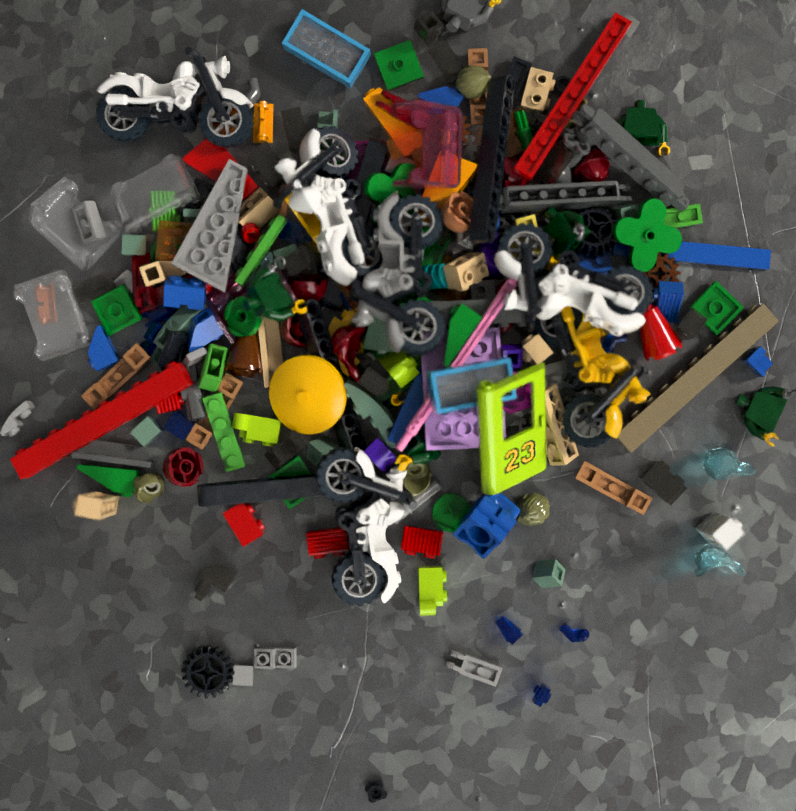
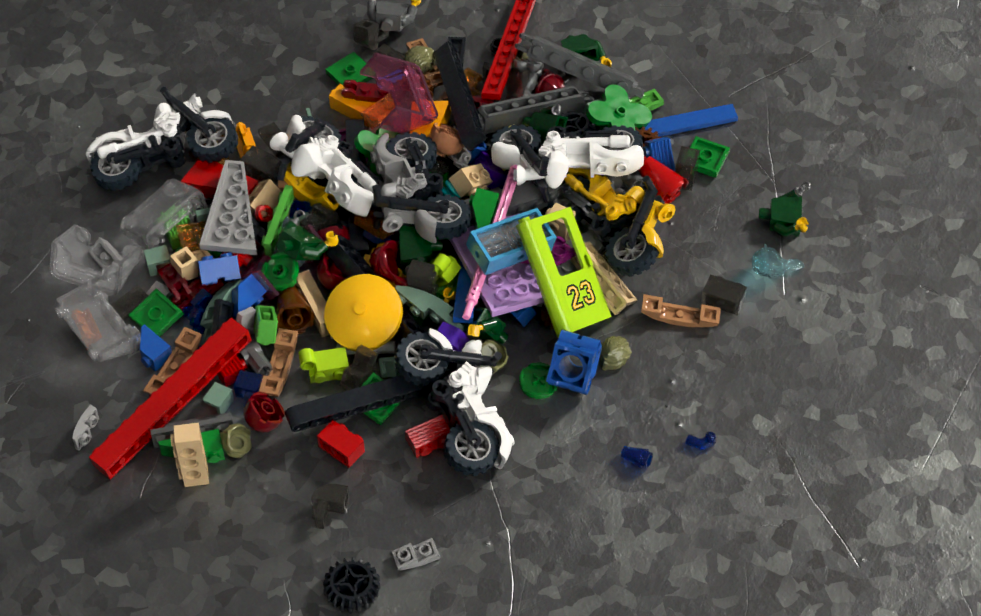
camera: 20 degrees left, 35 degrees down
bright green plate [202,391,245,472] -> none
light grey tile [233,664,254,686] -> none
brick [282,9,371,89] -> none
light grey axle [395,480,441,524] -> none
red brick [401,525,444,559] -> none
lime hinge [418,565,447,616] -> none
light grey hinge [444,650,503,687] -> none
green axle [514,110,533,151] -> none
tan brick [519,67,556,115] -> none
sand green panel [532,559,566,588] -> none
clear blue plate [532,682,551,707] -> none
dark tan brick [617,304,779,453] -> none
clear light blue piece [694,544,747,577] -> none
white brick [695,513,744,550] -> none
blue panel [742,346,773,377] -> none

